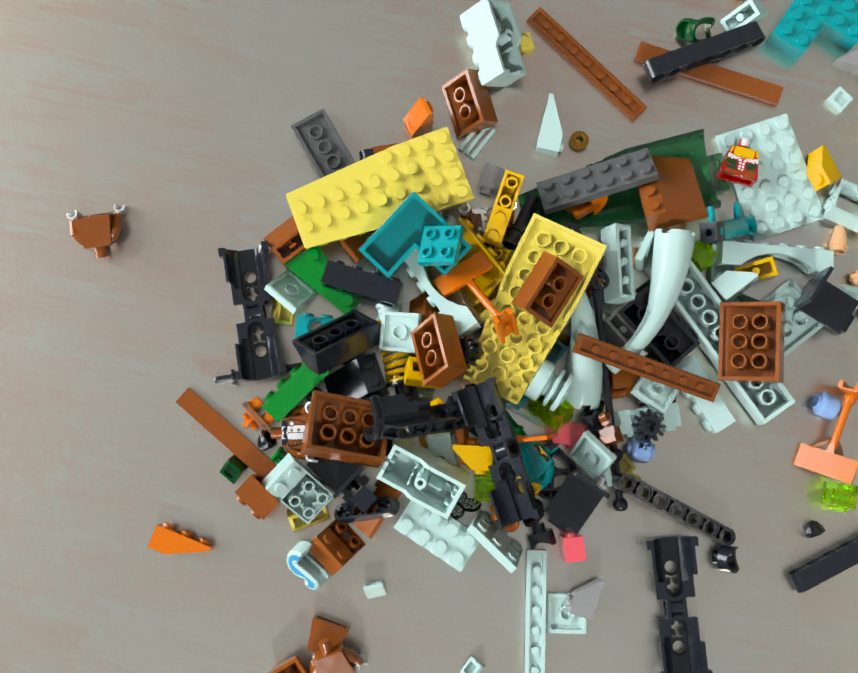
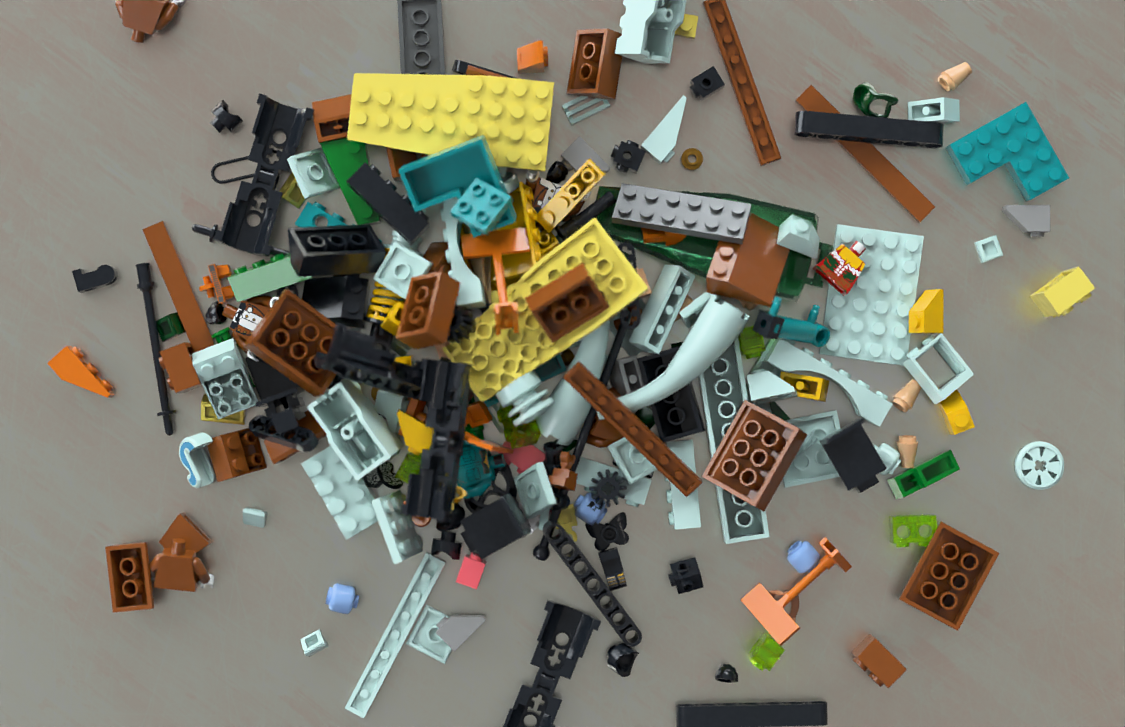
camera: 25 degrees right, 5 degrees up
none -> black leg [72,265,118,293]
none -> black bar [135,263,176,436]
none -> black piece [210,100,243,133]
none -> black piece [211,150,277,184]
none -> light blue head [325,583,359,614]
none -> orange plate [465,401,493,428]
none -> black piece [546,161,568,183]
none -> black animal [585,512,629,551]
none -> black leg [598,547,627,591]
none -> black brick [611,140,646,174]
none -> black brick [668,557,704,594]
none -> black brick [689,66,725,101]
none -> light aqua slope [777,214,820,259]

